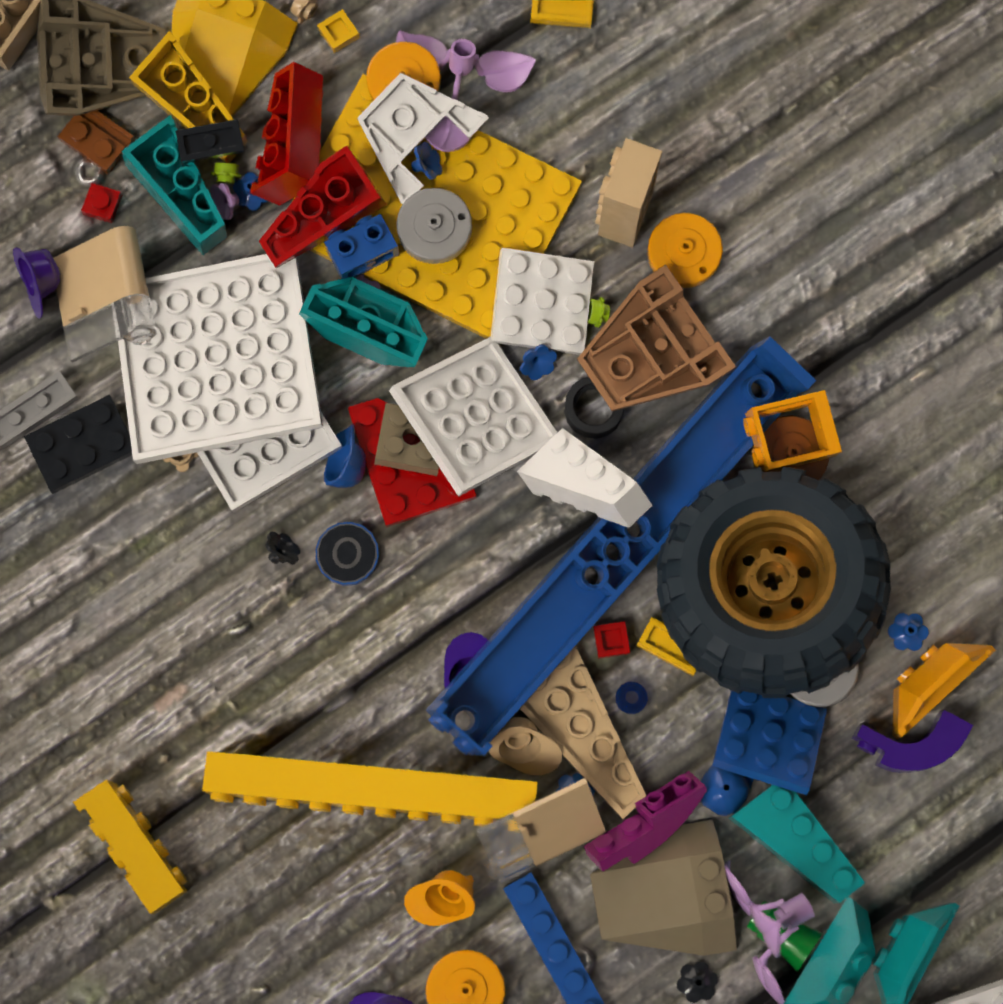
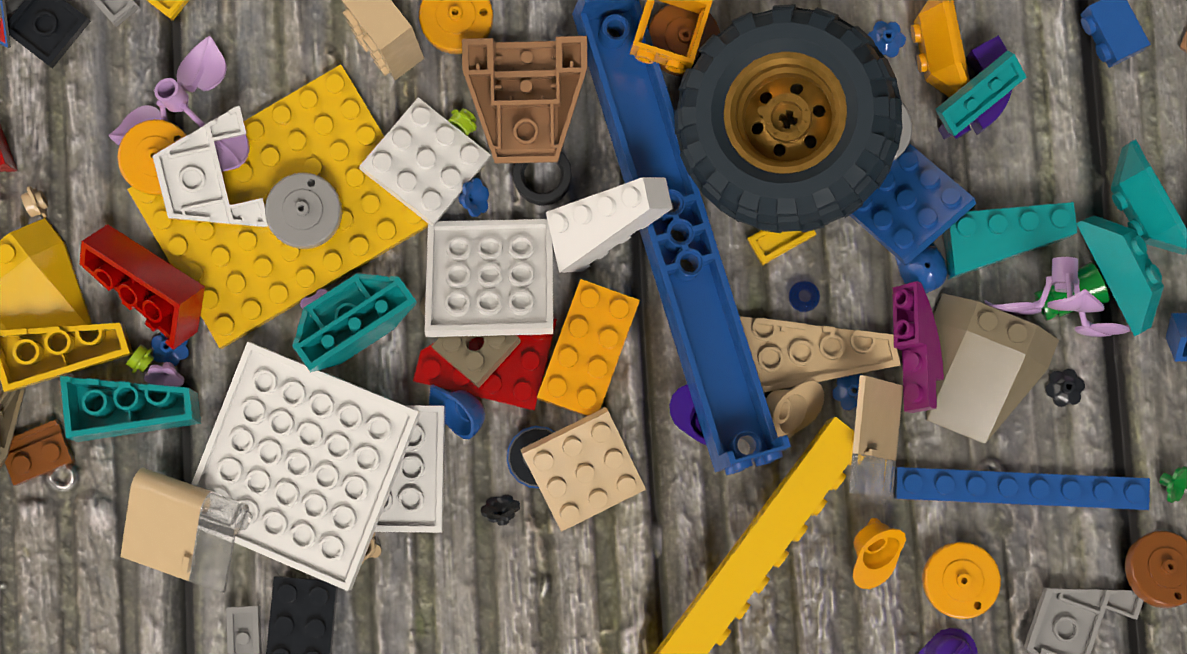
camera: 55 degrees left, 5 degrees up
dark purple piece [13,247,60,319] -> none
red plate [81,183,123,224] -> none
black plate [176,119,244,164] -> none
red wedge [259,146,387,268] -> none
yellow plate [317,9,360,53] -> none
blue brick [324,214,399,279] -> none
blue plant [411,142,442,180] -> none
red plate [593,621,630,659] -> none
none -> tan plate [520,407,646,532]
none -> light orange brick [537,279,640,417]
none -> teal plate [935,51,1027,136]

